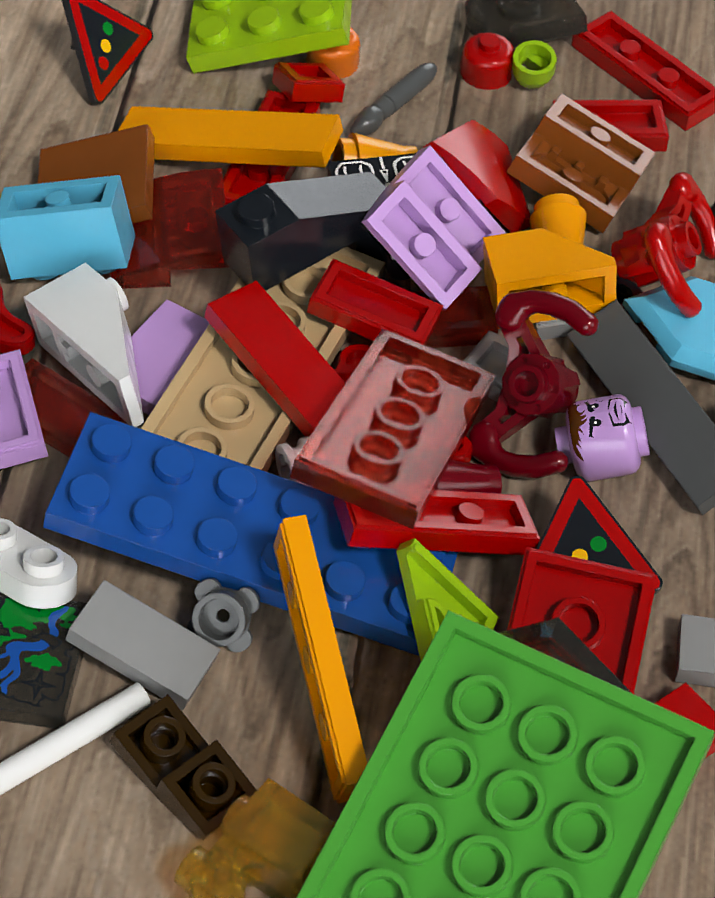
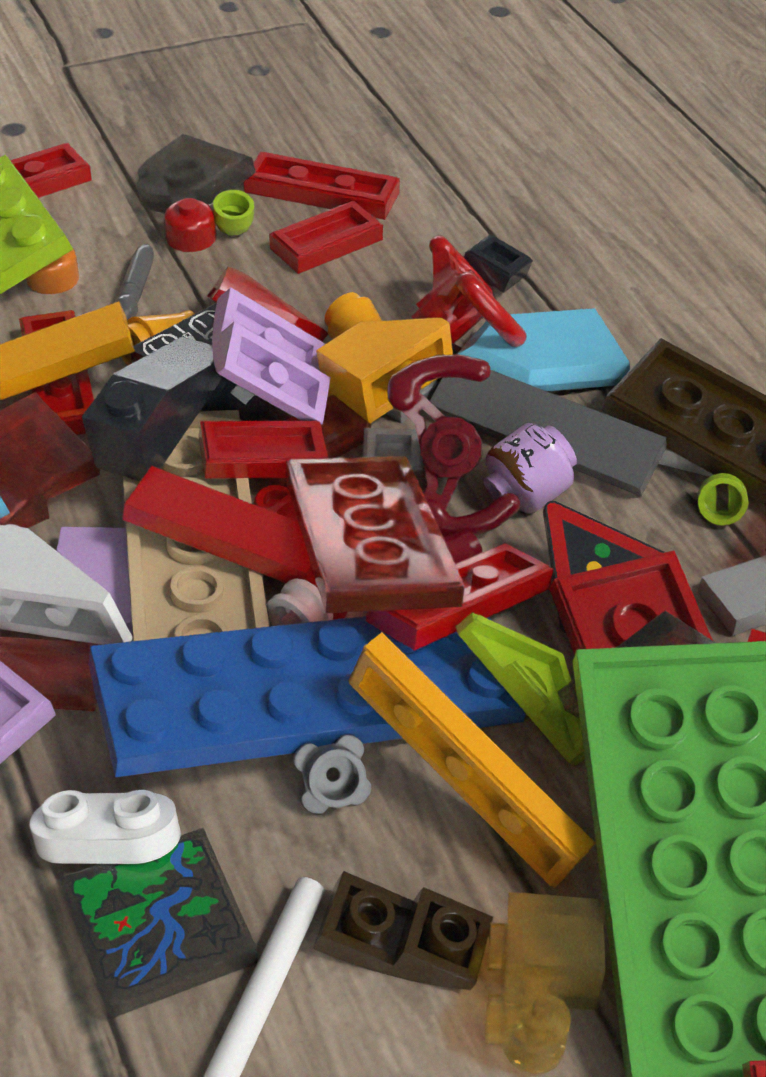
camera: 30 degrees left, 5 degrees down
light grey tile [65,580,221,711] -> none
red tile [272,62,345,103] -> none
dark orange slope [507,94,656,233] -> none

